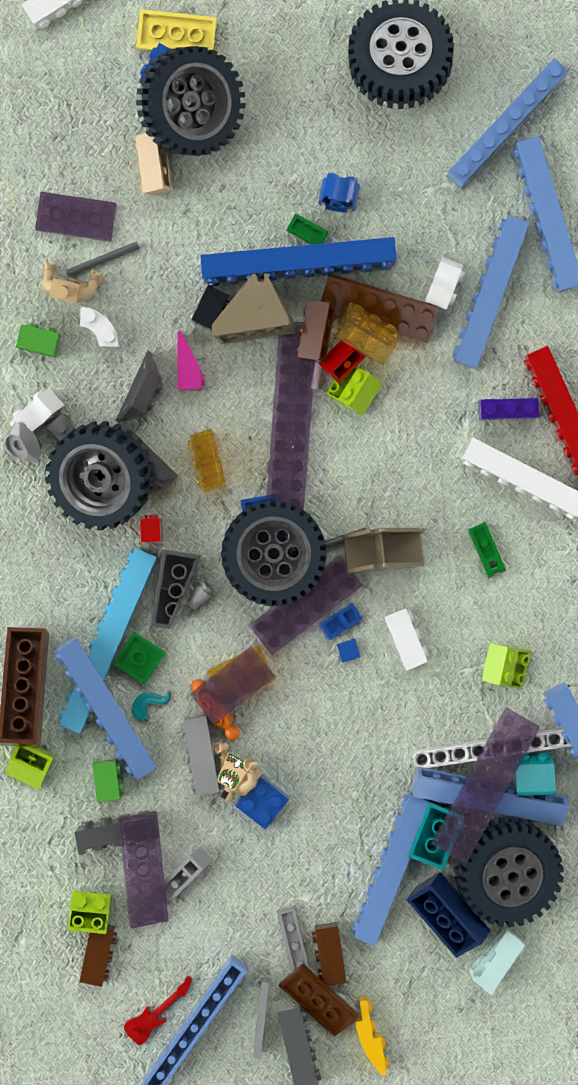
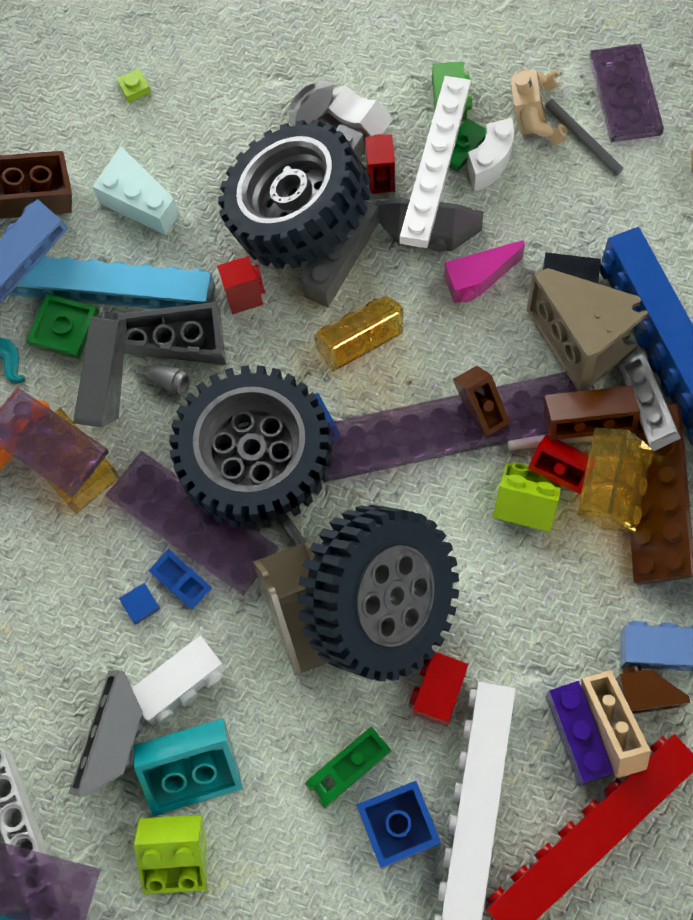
camera: 85 degrees right, 20 degrees down
none -> wedge [68,670,143,797]
none -> dark grey slope [73,311,127,427]
none -> light aqua wedge [92,146,179,235]
none -> teal slope [133,718,243,816]
none -> black wheel [297,505,459,682]
none -> blue brick [356,781,441,869]
none -> red brick [365,134,396,194]
none -> white plate [400,76,471,248]
none -> red brick [409,651,469,727]
none -> green plate [449,118,486,172]
none -> reddish brown slope [453,366,510,437]
none -> tan brick [581,670,651,778]
none -> reddish brown slope [616,666,690,714]
none -> light grey tile [618,353,681,451]

